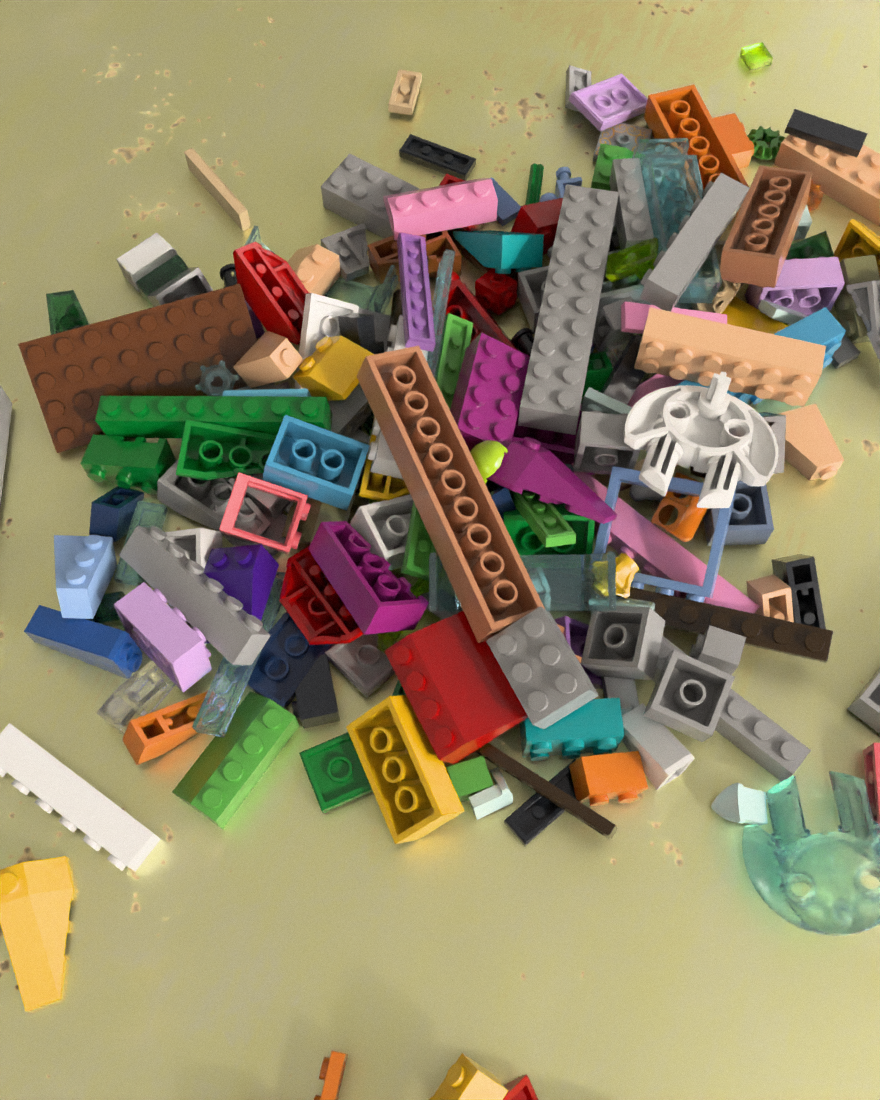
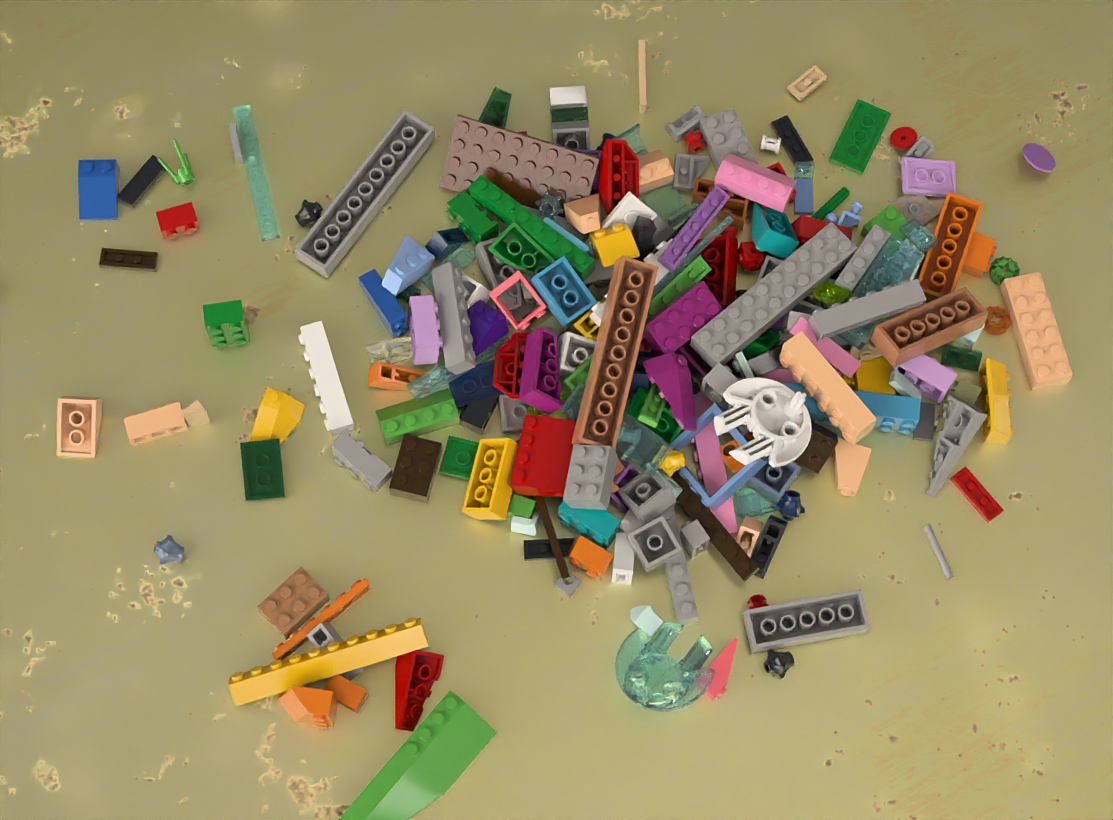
camera: 35 degrees right, 5 degrees up
lime hair [470,440,508,484] -> none
clear neon green tile [739,42,773,71] -> none
black tile [784,109,868,157] -> none
none -> dark green plate [240,439,285,501]
none -> light grey wedge [331,428,393,492]
none -> dark brown brick [389,434,443,504]
none -> light grey tile [554,572,582,598]
none -> light grey hinge [665,105,707,143]
none -> red wheel [684,132,706,154]
none -> clear light blue slope [733,487,780,519]
none -> red plate [747,595,769,609]
none -> white bush [760,134,781,154]
none -> dark blue rock [774,490,805,521]
none -> clear light blue plate [794,162,815,180]
none -> green tile [828,99,891,175]
none -> red piece [890,127,917,149]
none -> medium lavender piece [1023,143,1056,172]

